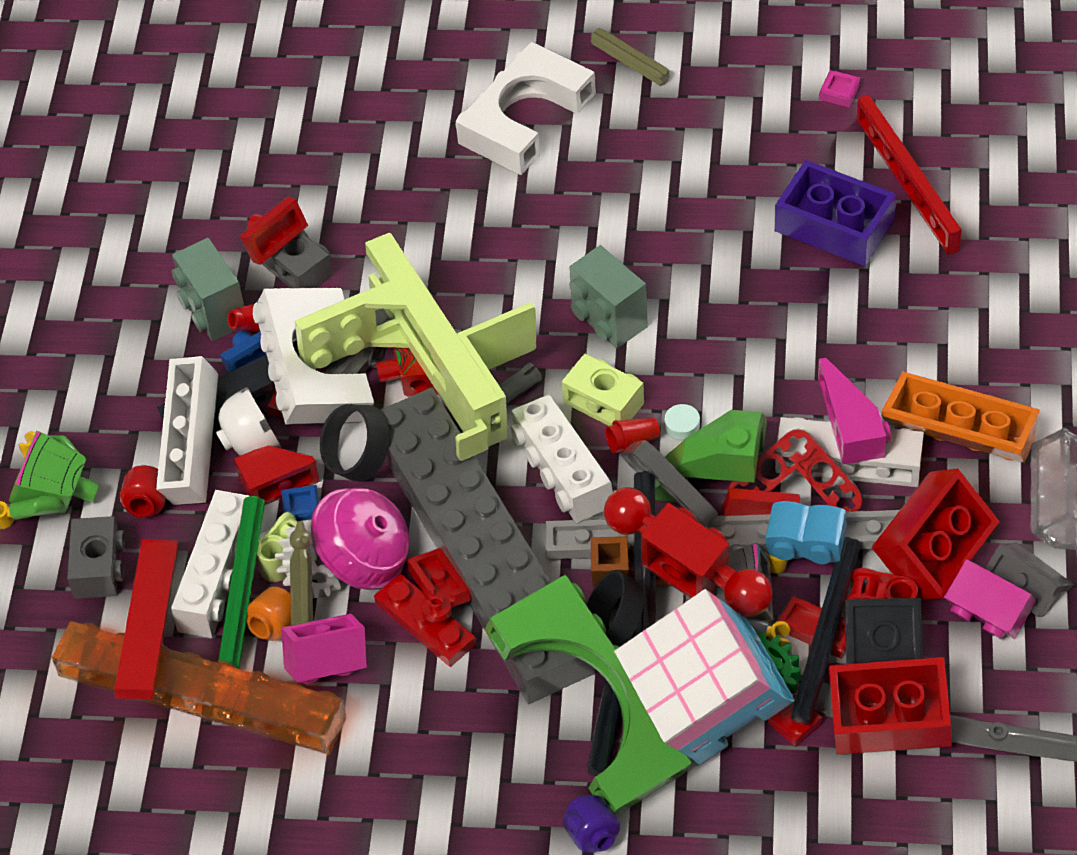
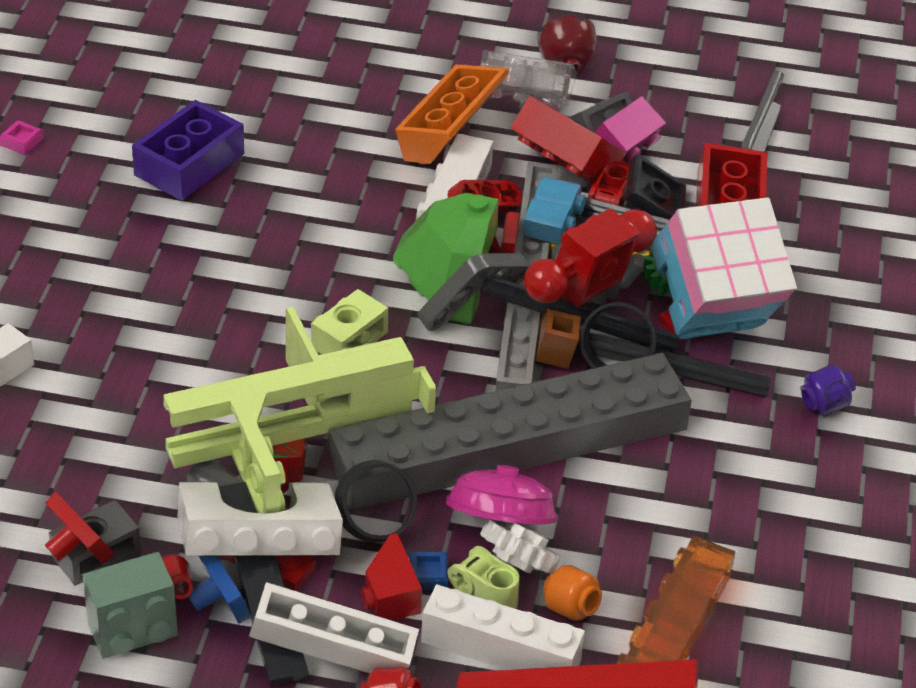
camera: 90 degrees left, 10 degrees down
white cylinder [216,387,281,456] -> none
green axle [218,496,265,672] -> none
dark pink brick [281,614,367,683] -> none
olive wheel [289,521,313,626] -> none
red plate [374,573,477,667] -> none
red hinge [407,548,471,622] -> none
bright green arch [485,575,692,816] -> none
white brick [510,394,613,523] -> none
sand green brick [569,245,648,349] -> none
red cone [605,417,660,454] -> none
light aqua tile [665,404,700,440] -> none
dark pink slope [818,358,891,465] -> none
red tile [857,94,962,255] -> none

